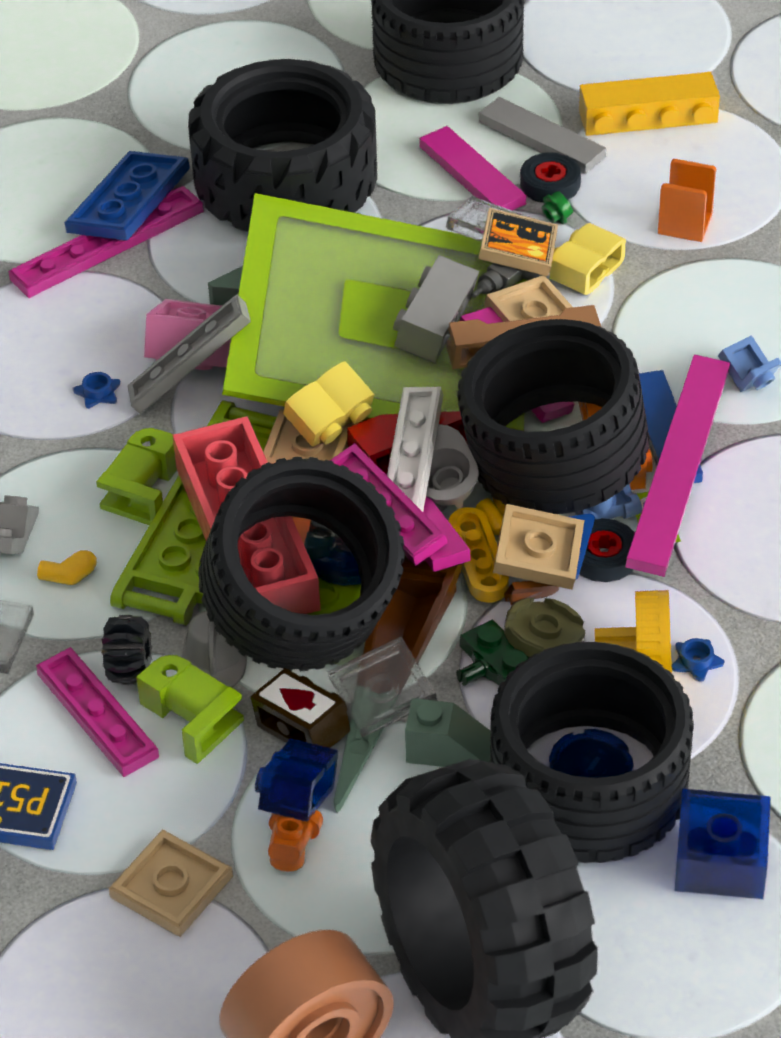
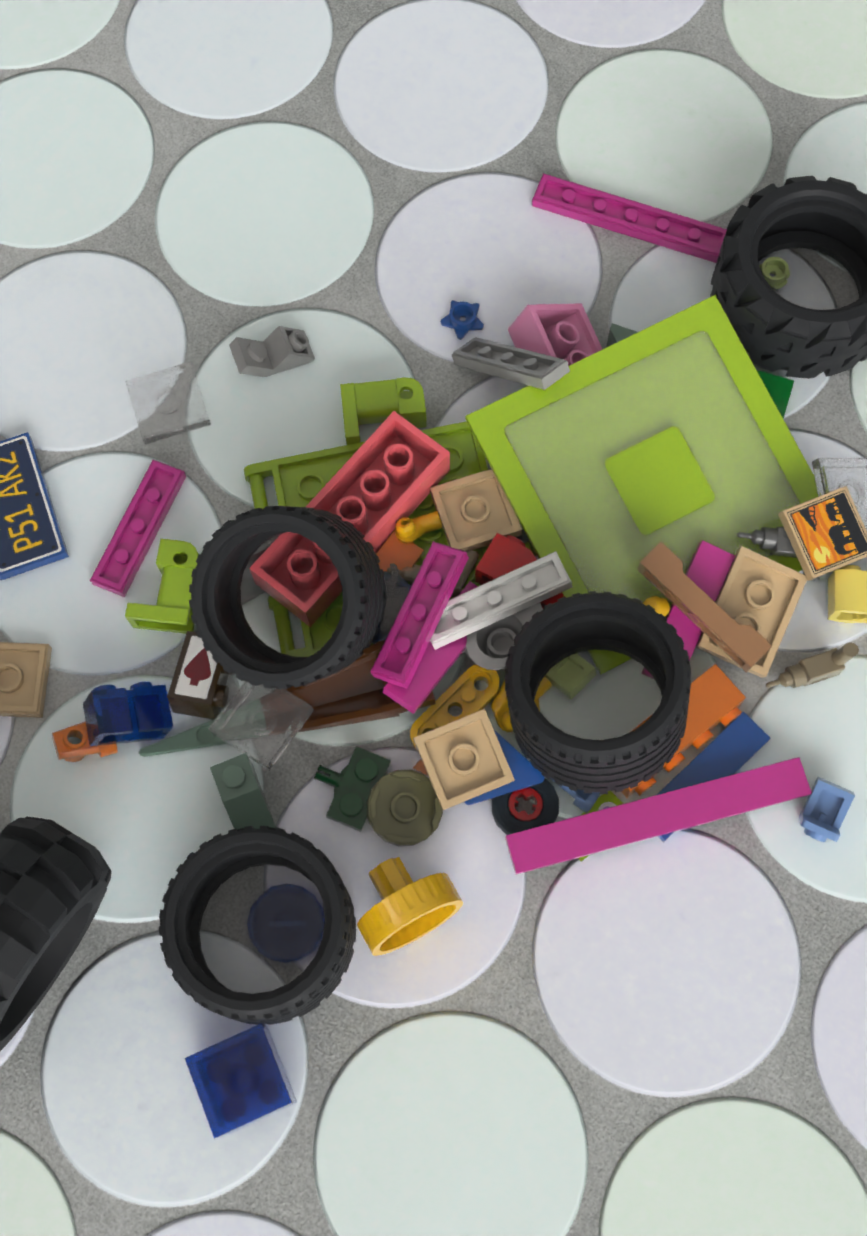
camera: 60 degrees right, 25 degrees up
yellow arm [37,550,97,585] -> none
blue tile [64,151,190,241] -> none
black gear [101,615,153,685] -> none
light yellow brick [283,361,375,447] -> none
light grey brick [393,255,479,363] -> none
blue plate [672,638,725,682] -> none
none -> dark tan piece [766,642,859,688]

